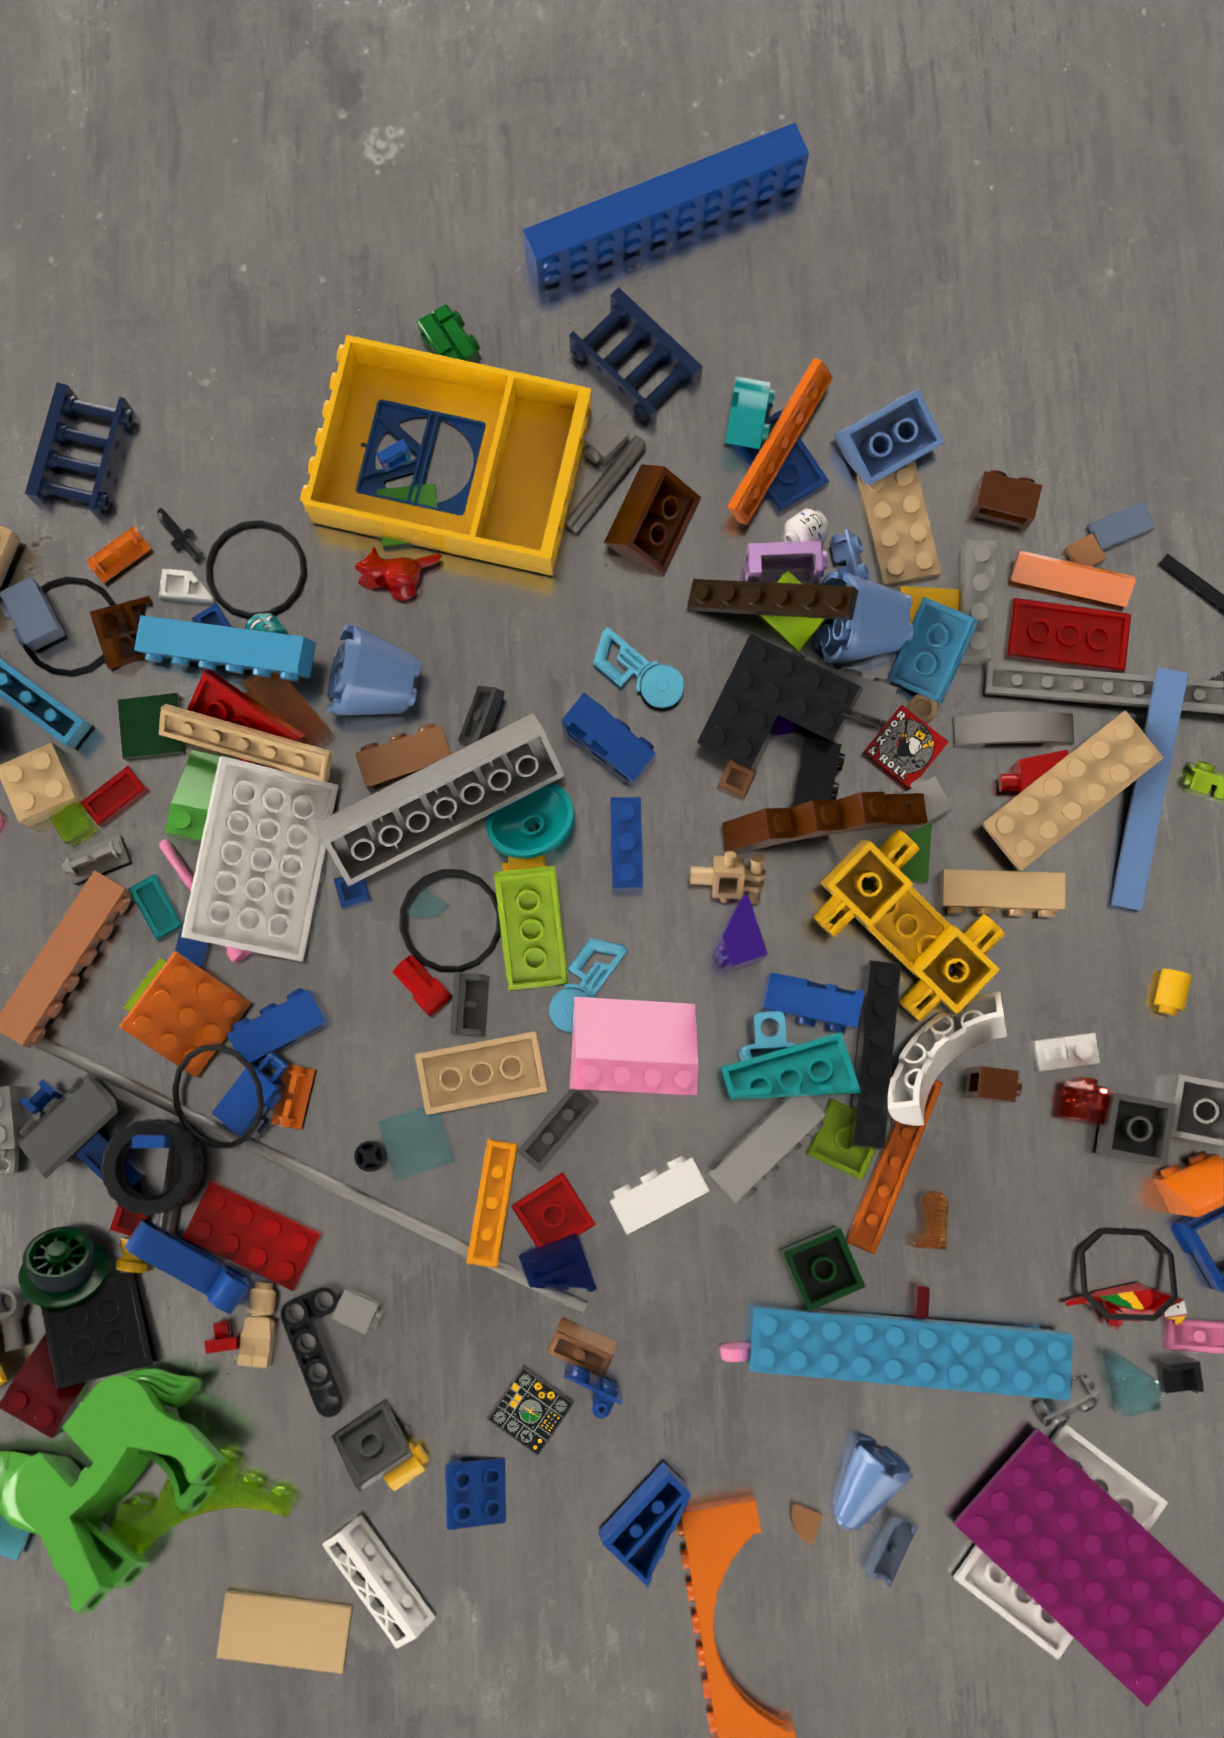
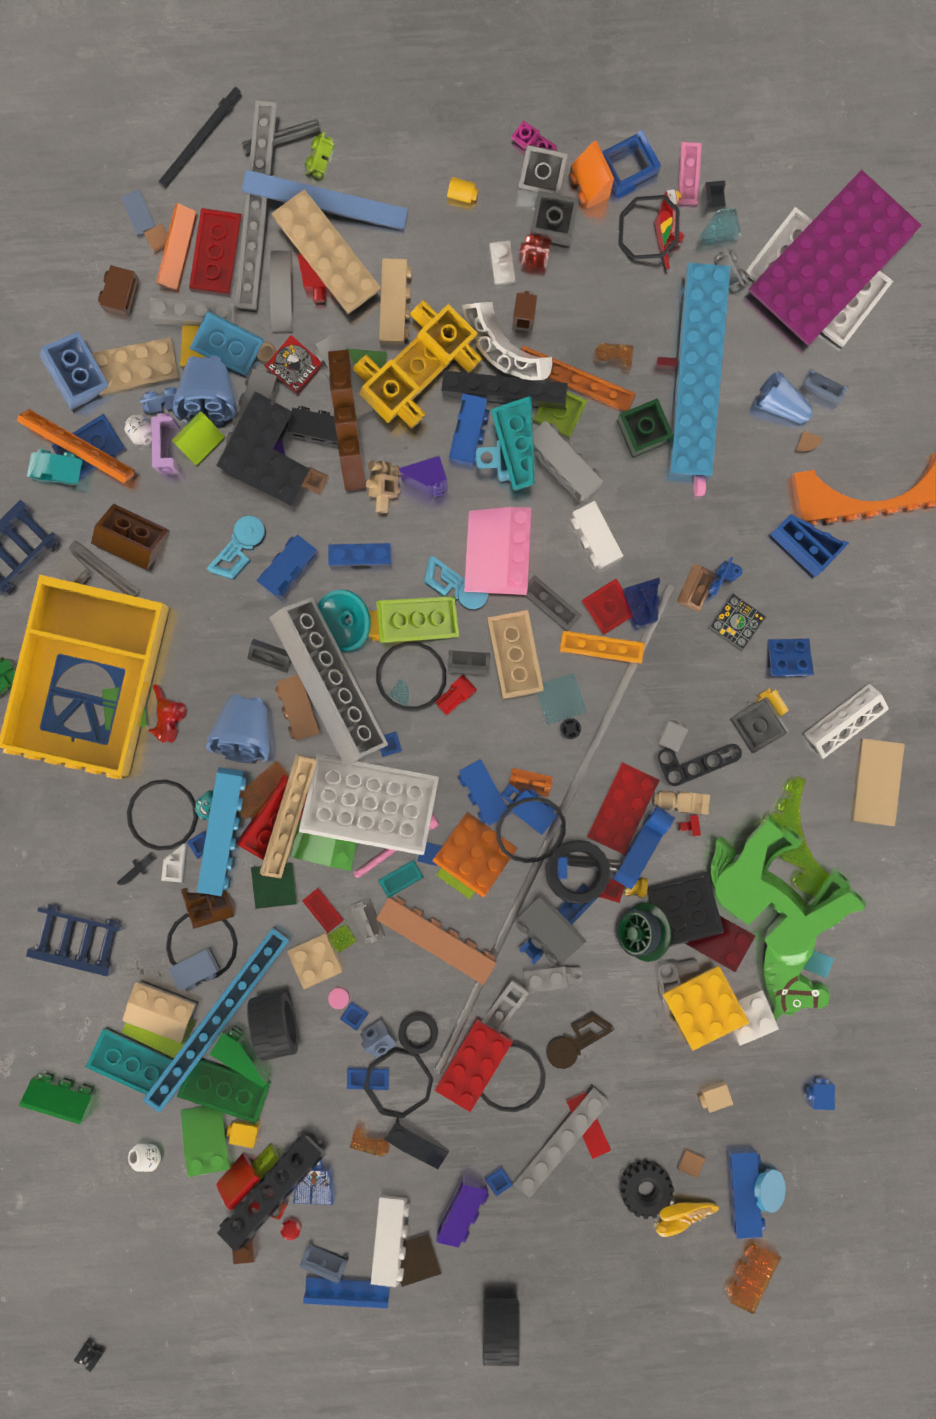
camera: 90 degrees left, 5 degrees up
orange hinge [86,526,151,584] -> none
blue tile [376,439,411,472] -> none
dark brown plate [687,579,859,620] -> none

